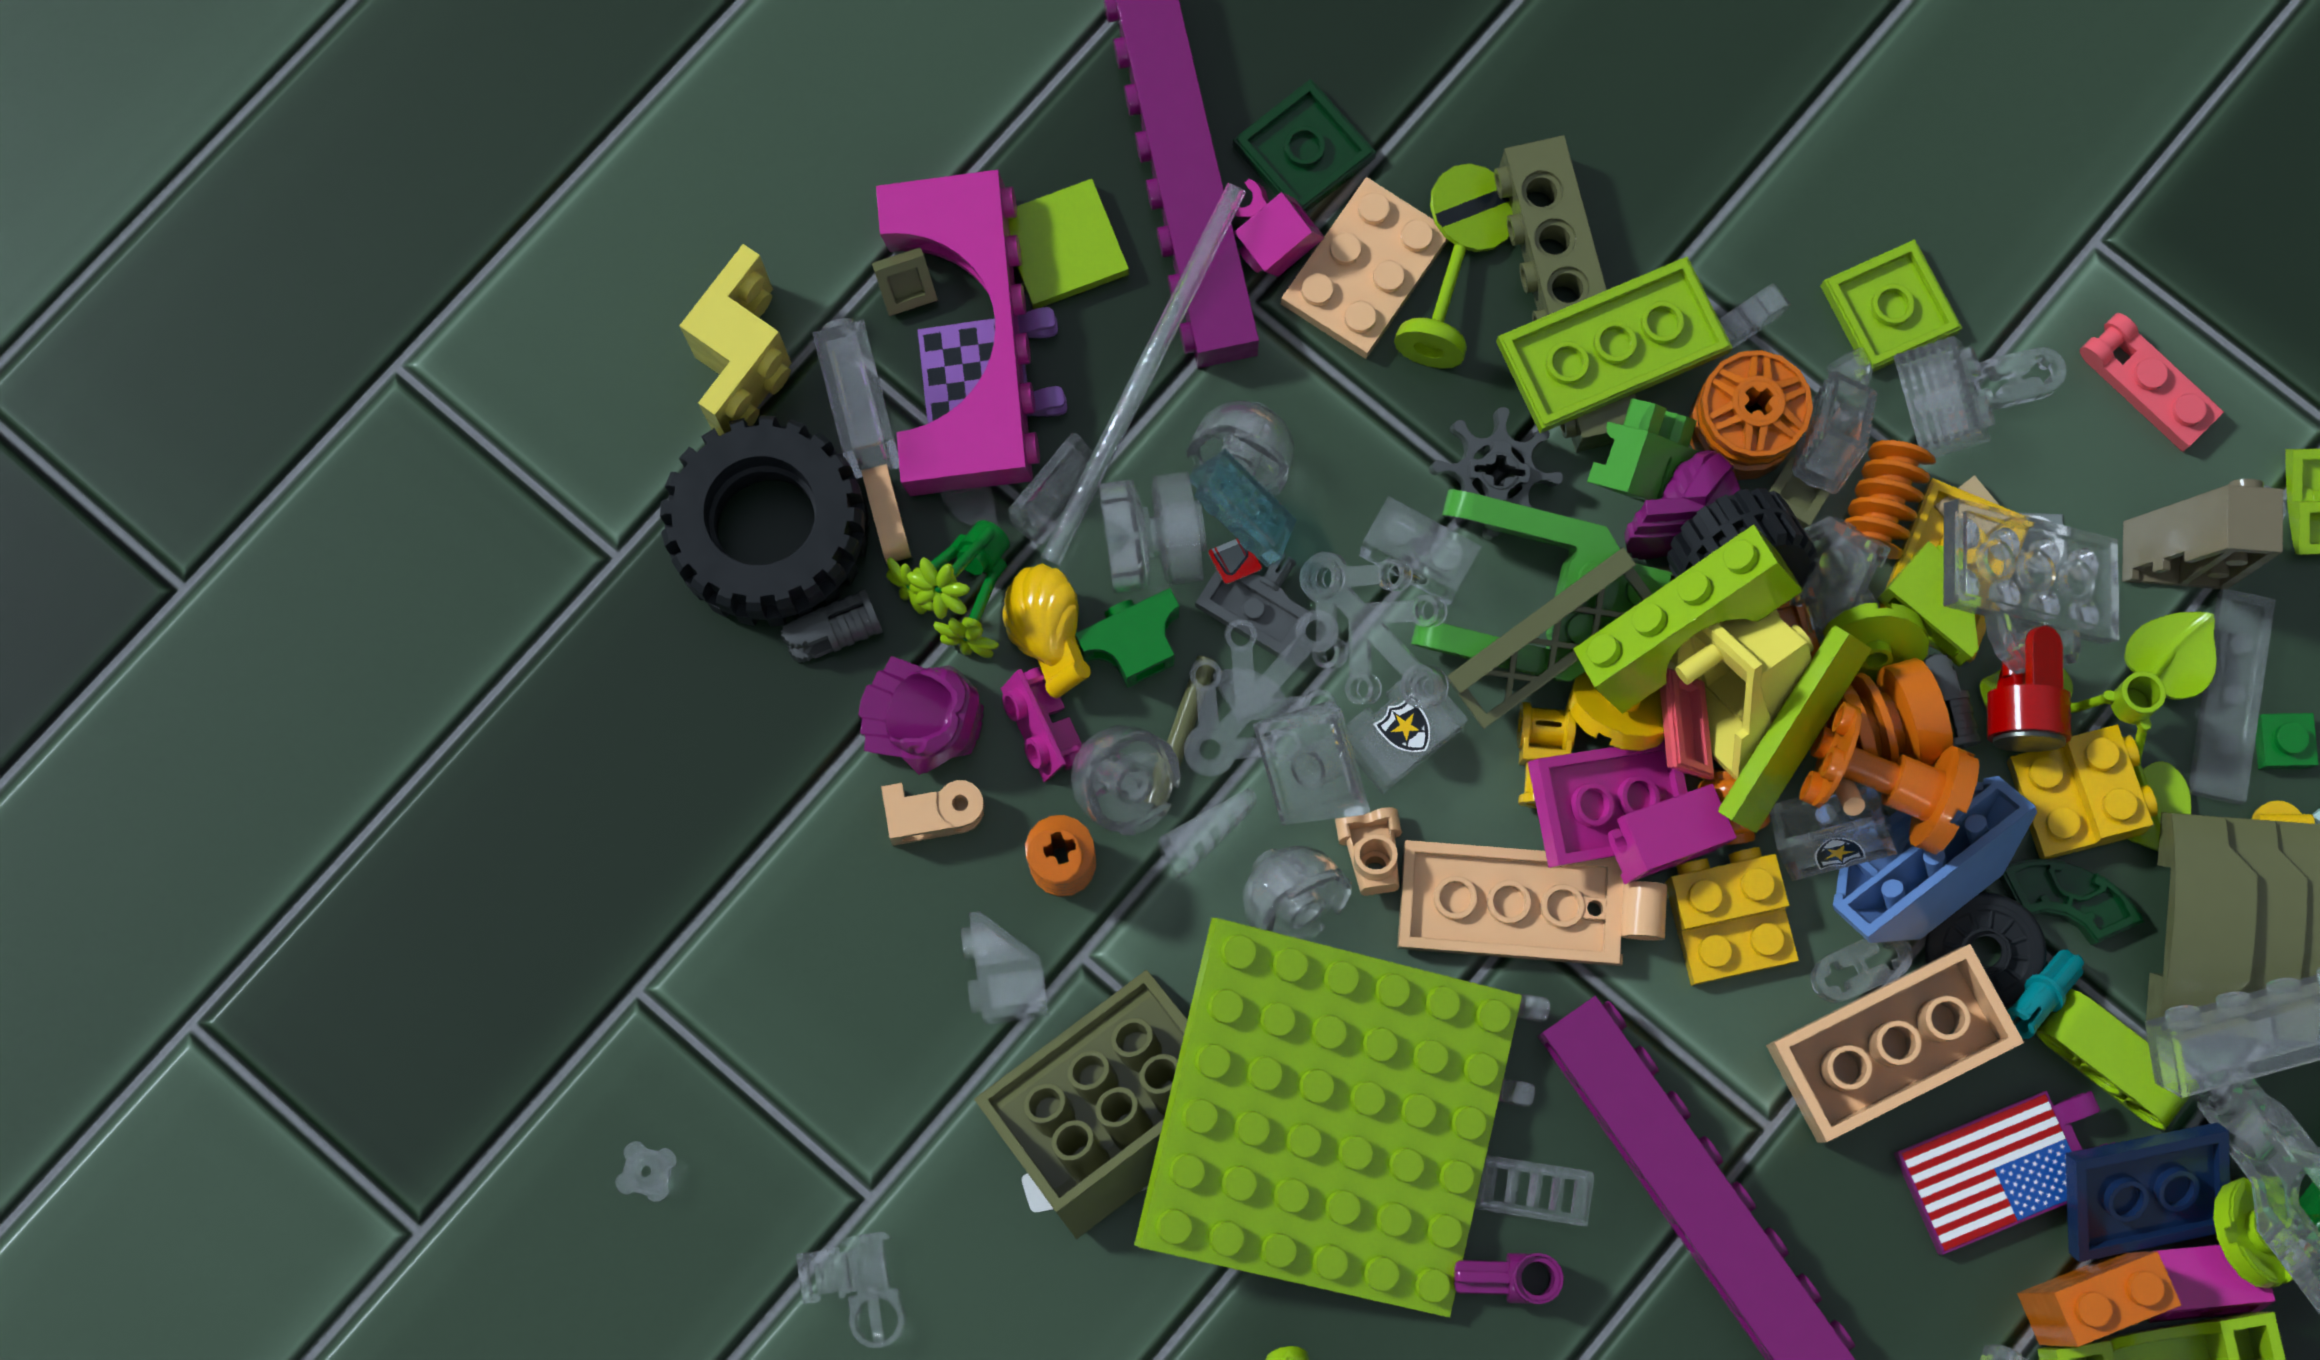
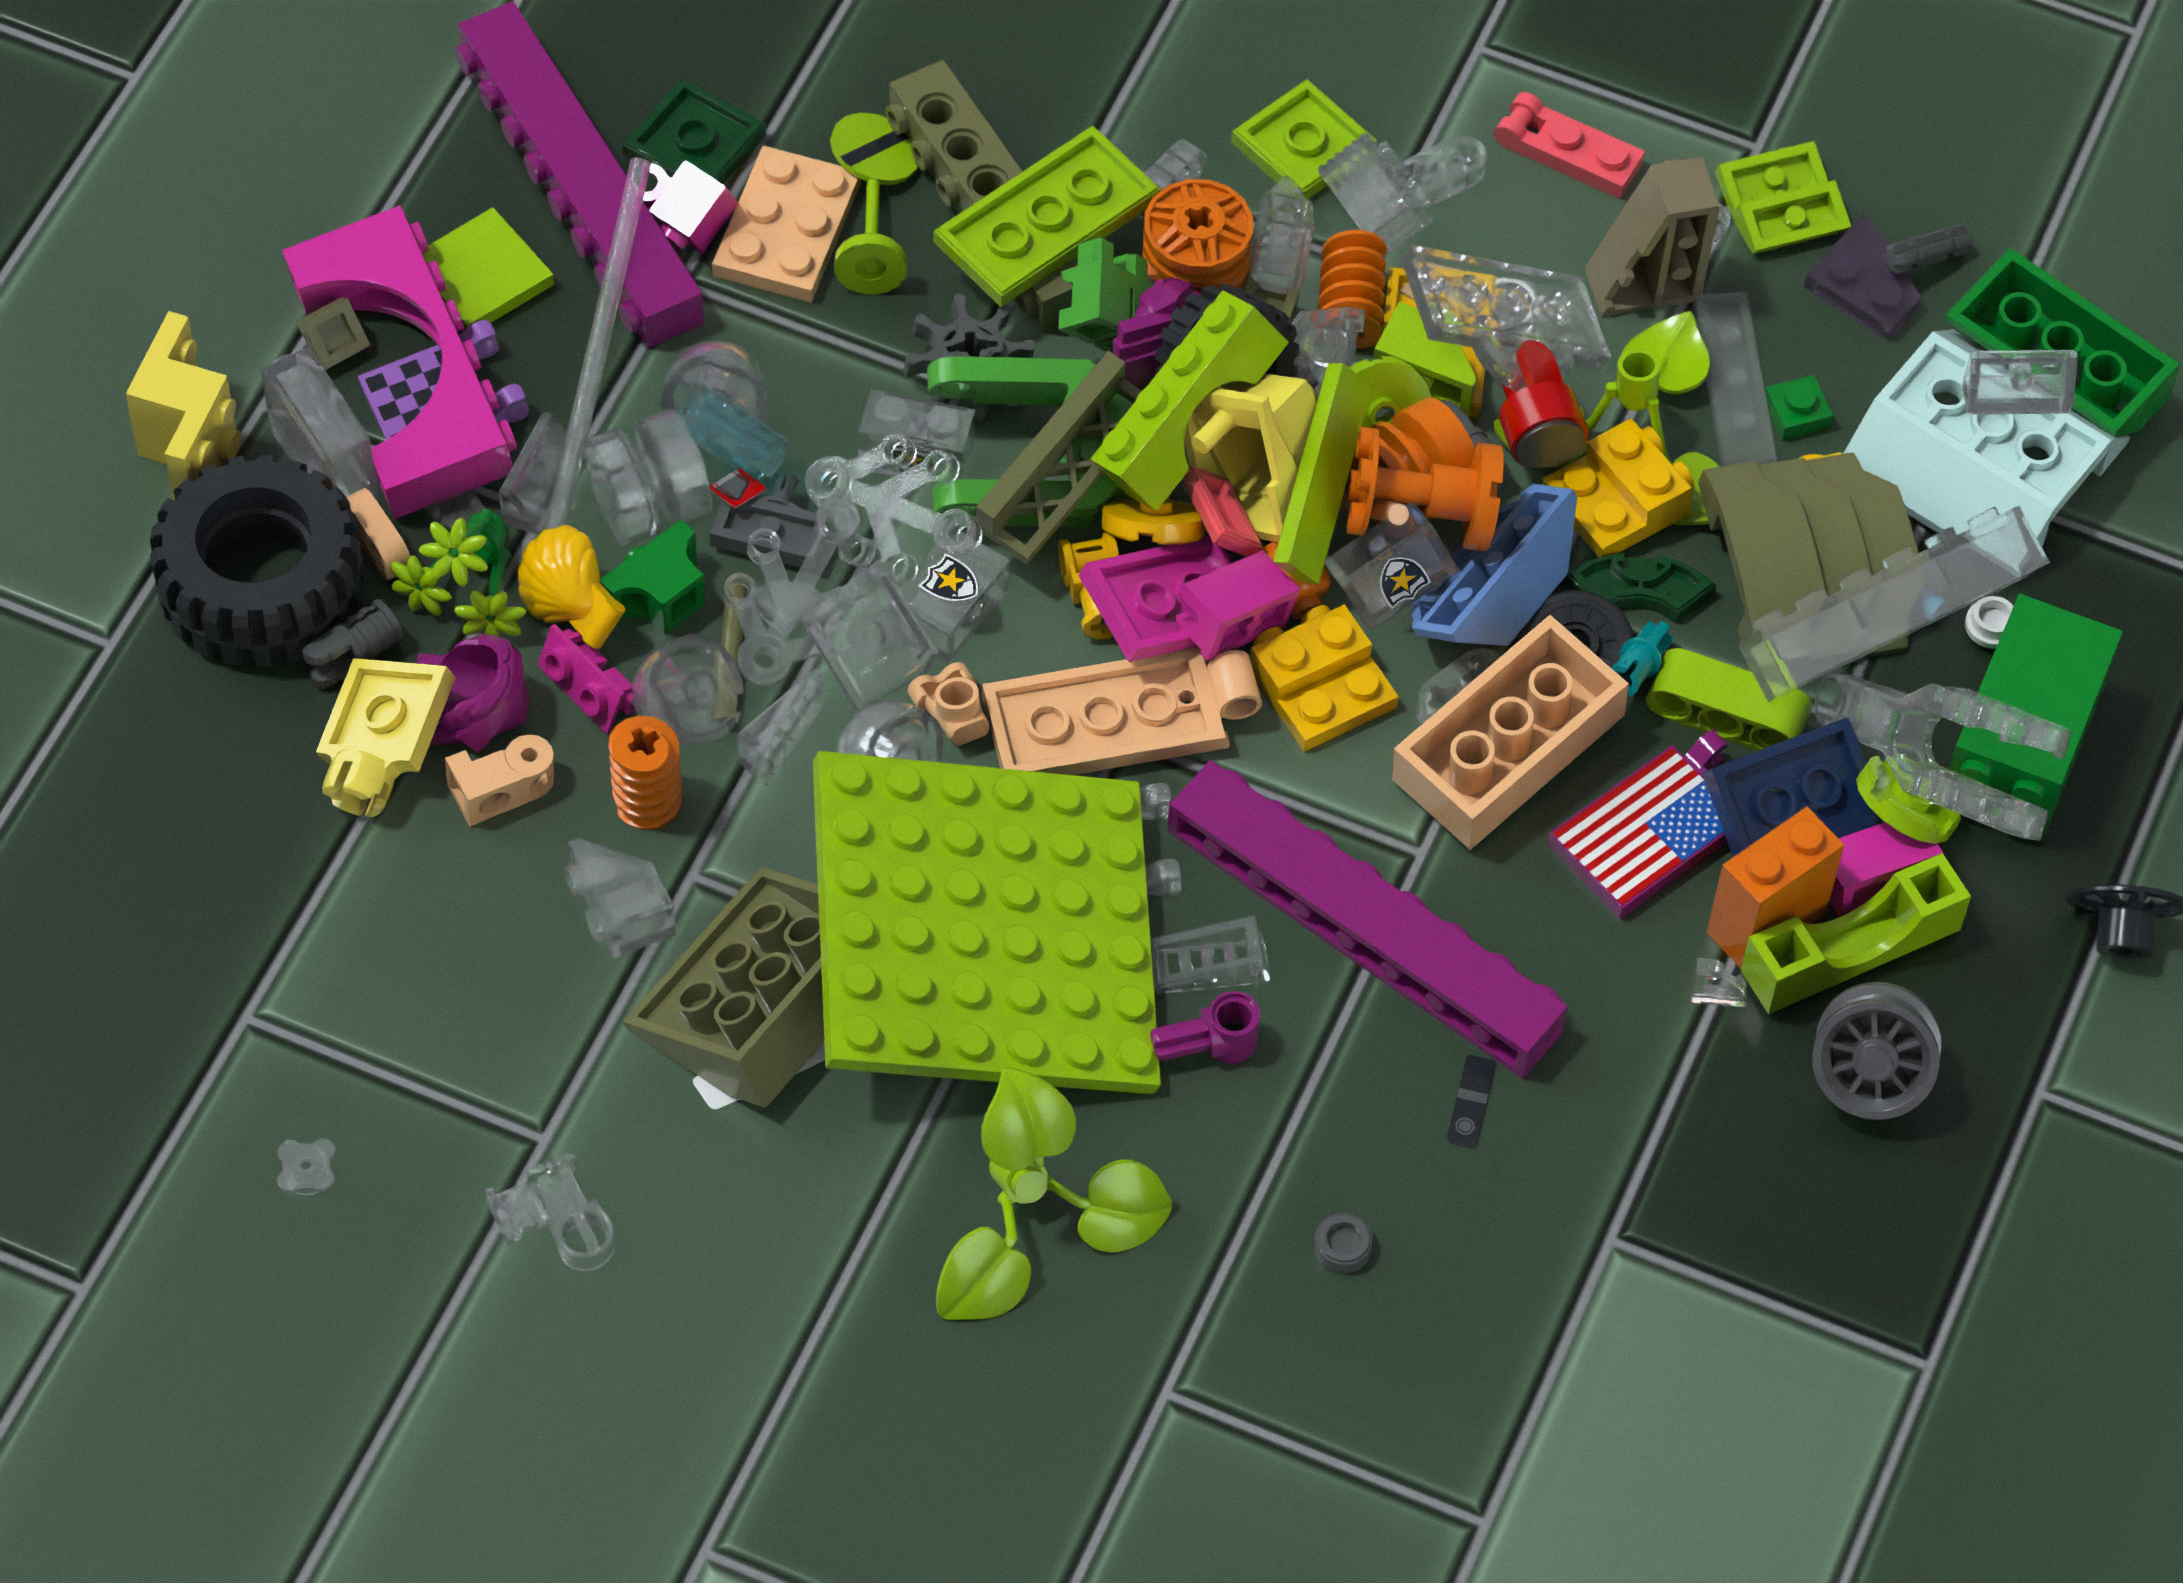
camera: 20 degrees left, 20 degrees down
none -> light yellow plate [316,658,456,817]

